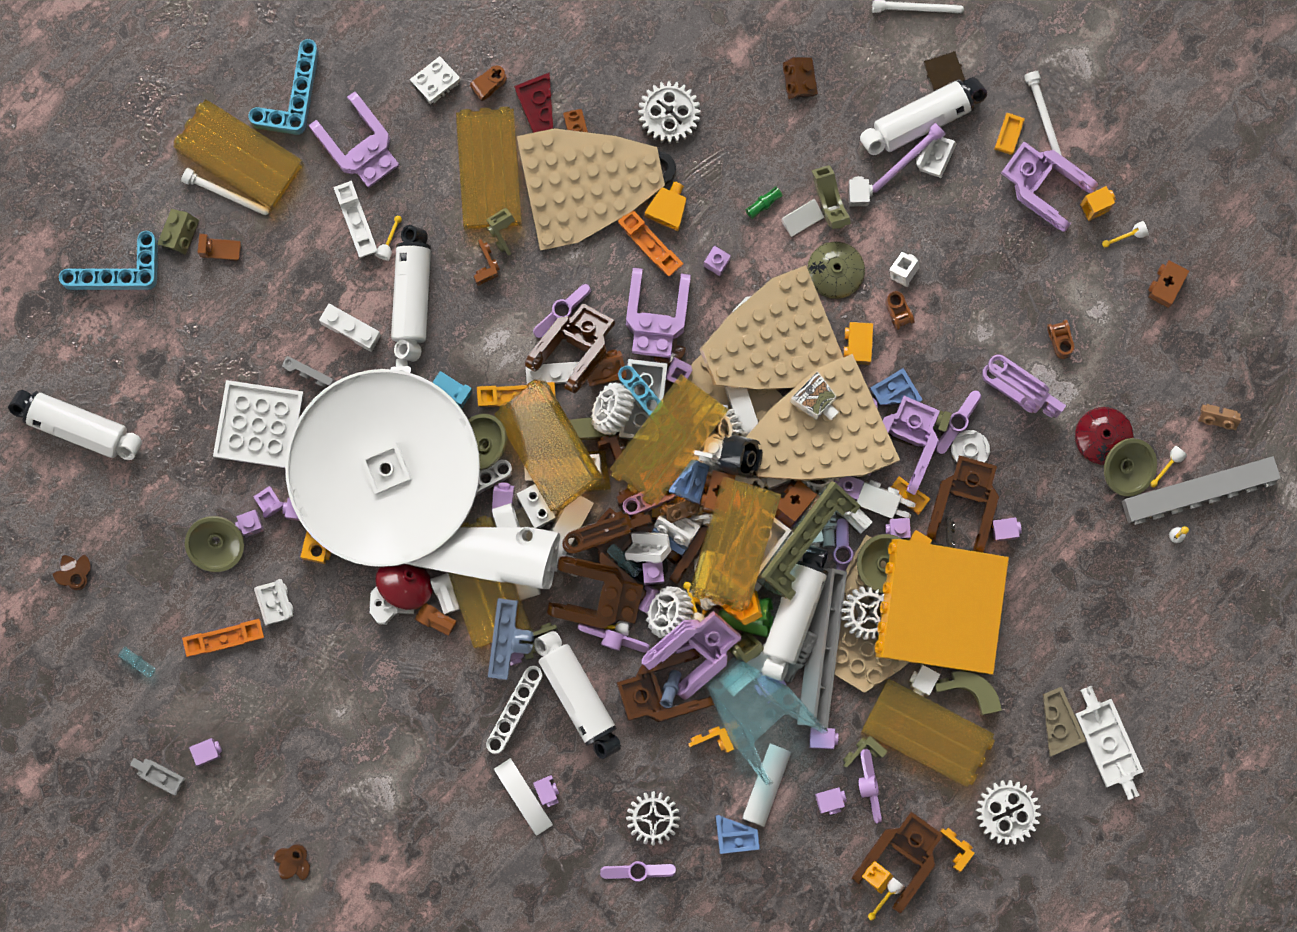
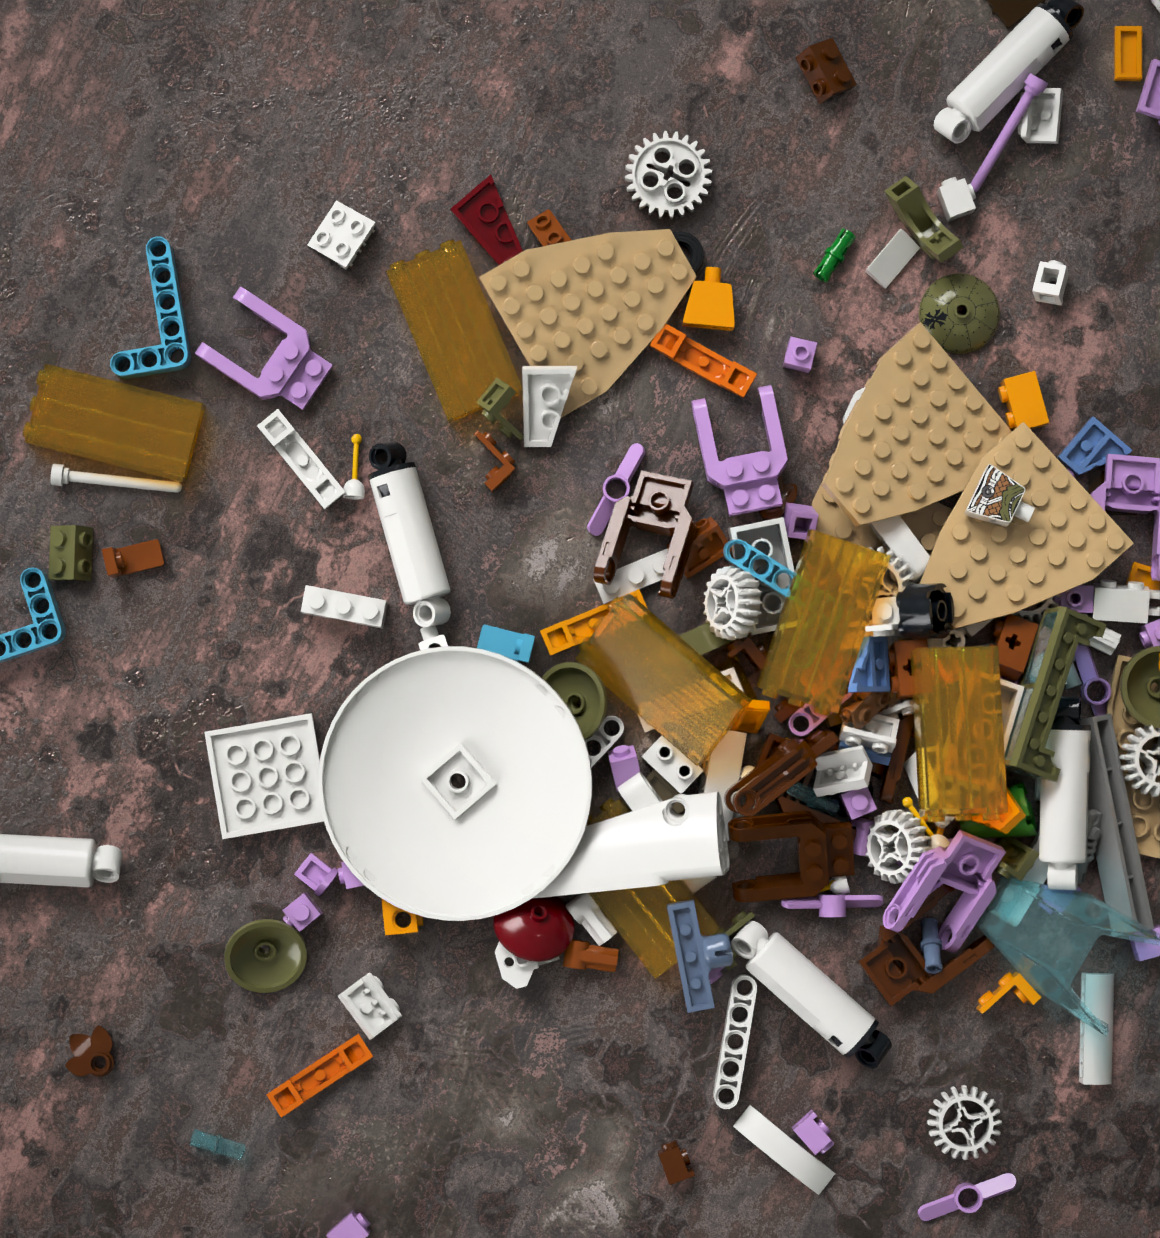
camera: 15 degrees left, 5 degrees up
light grey hinge [282,356,336,388] -> none
dark orange piece [470,65,506,101] -> none
medium blue wing [716,815,760,854] -> none
dark orange piece [885,291,915,330] -> none
none -> white wing [522,366,577,447]
none -> reddish brown brick [657,1140,695,1185]
none -> light orange tile [731,698,770,734]

